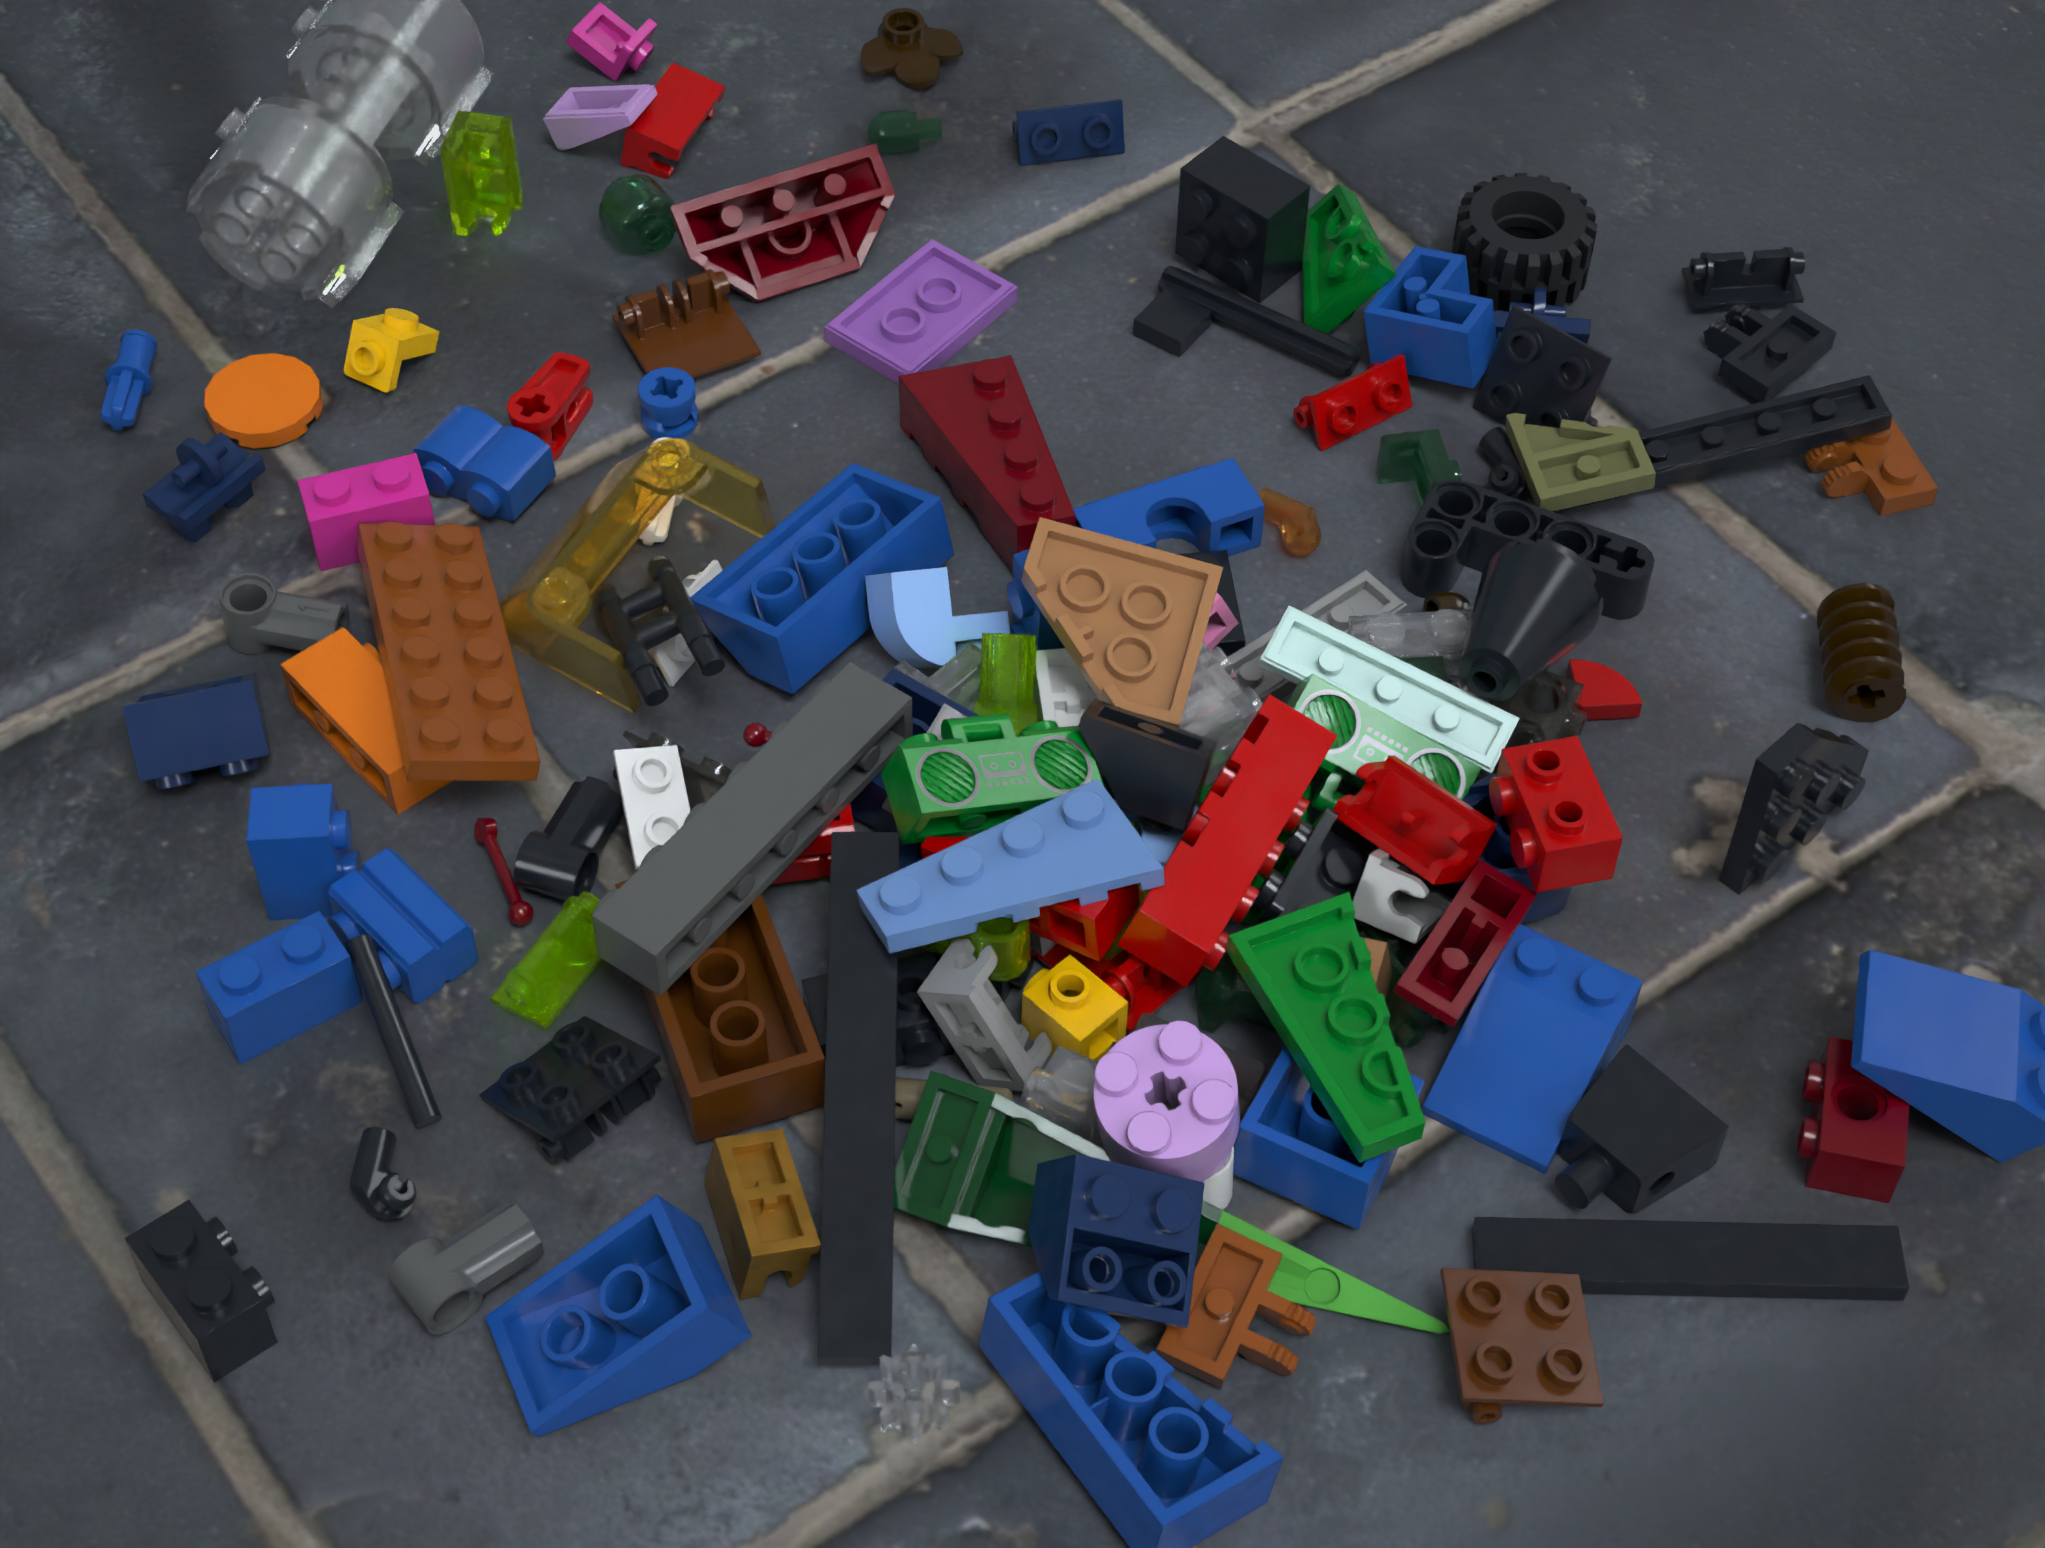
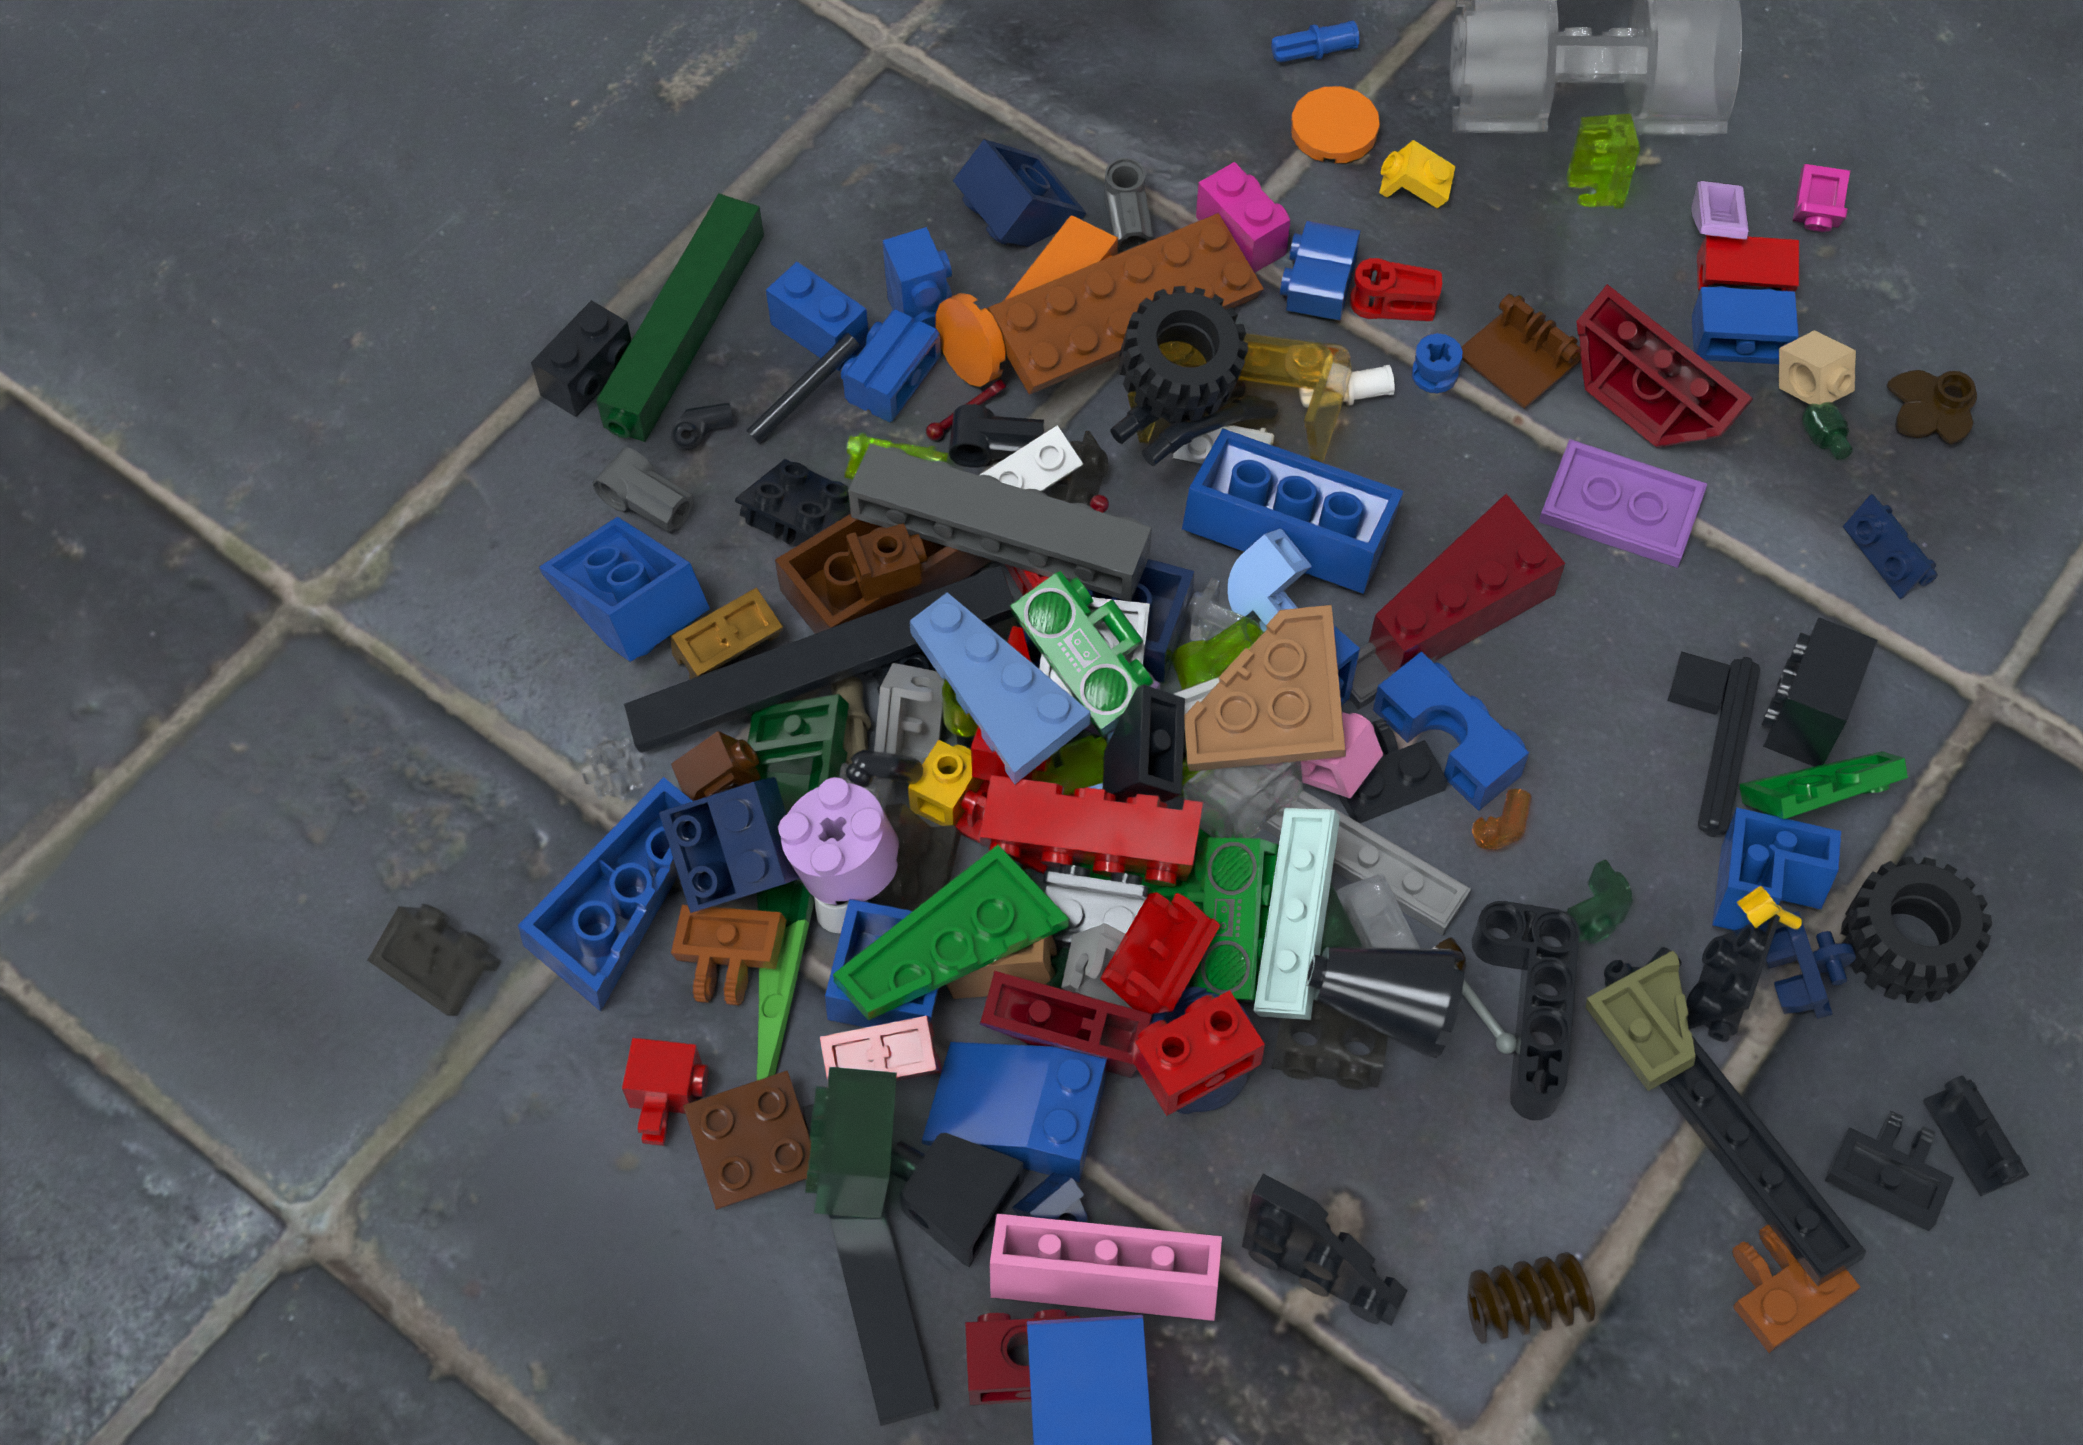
camera: 75 degrees right, 10 degrees up
dark blue hips [143,432,266,542] -> none
clear green head [598,174,677,256] -> none
red hinge [1293,354,1413,451] -> none
red tile [1566,659,1642,721] -> none
none -> dark green brick [596,193,764,442]
none -> red brick [622,1038,709,1146]
none -> reddish brown window [671,731,761,801]
none -> clear green brick [805,1067,897,1219]
none -> hinge [820,1016,942,1093]
none -> reddish brown brick [846,523,927,602]
none -> black arm [846,750,923,787]
none -> orange tile [935,293,1006,387]
none -> bright pink brick [990,1214,1222,1321]
none -> dark blue tile [1012,1173,1088,1223]
none -> black tyre [1118,286,1248,422]
none -> blue brick [1692,286,1799,364]
none -> yellow hand [1737,886,1802,929]
none -> tan brick [1779,330,1856,409]

